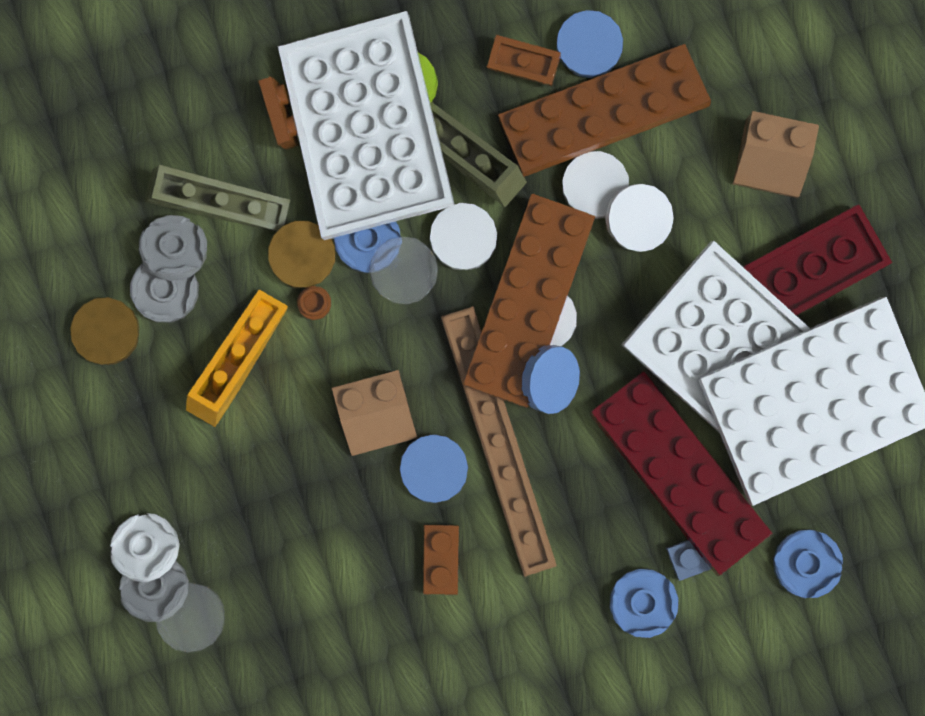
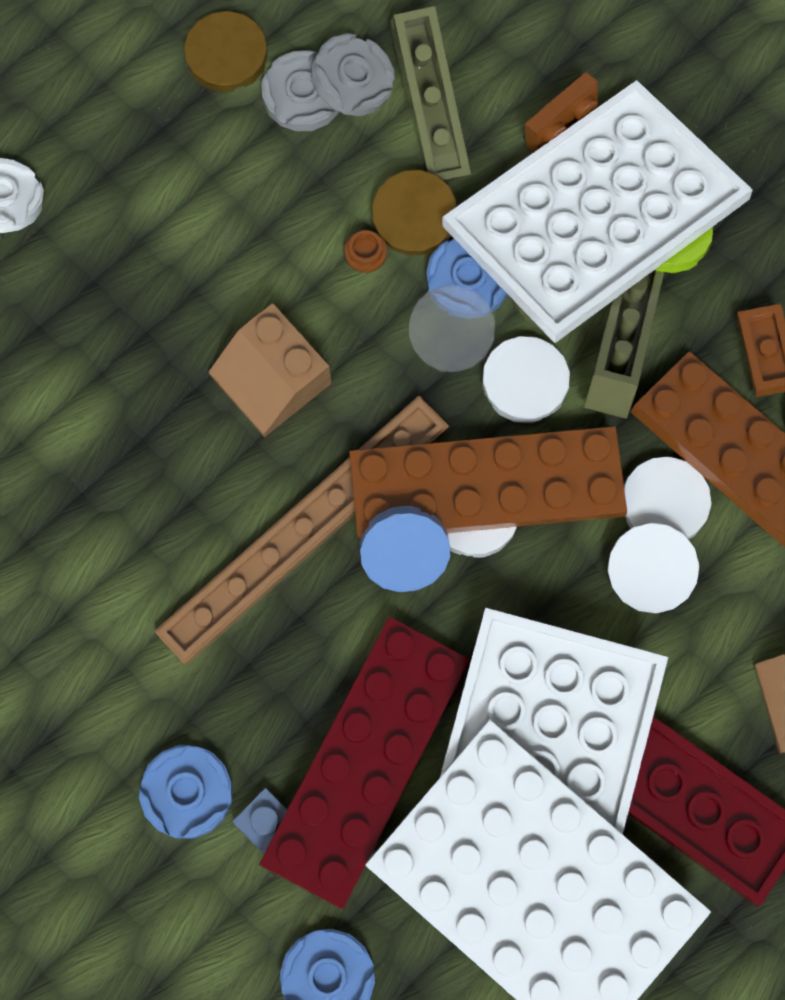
camera: 65 degrees right, 10 degrees down
light orange slope [186,290,288,427] -> none
medium blue tile [400,435,468,503] -> none
dark orange plate [423,525,459,595] -> none

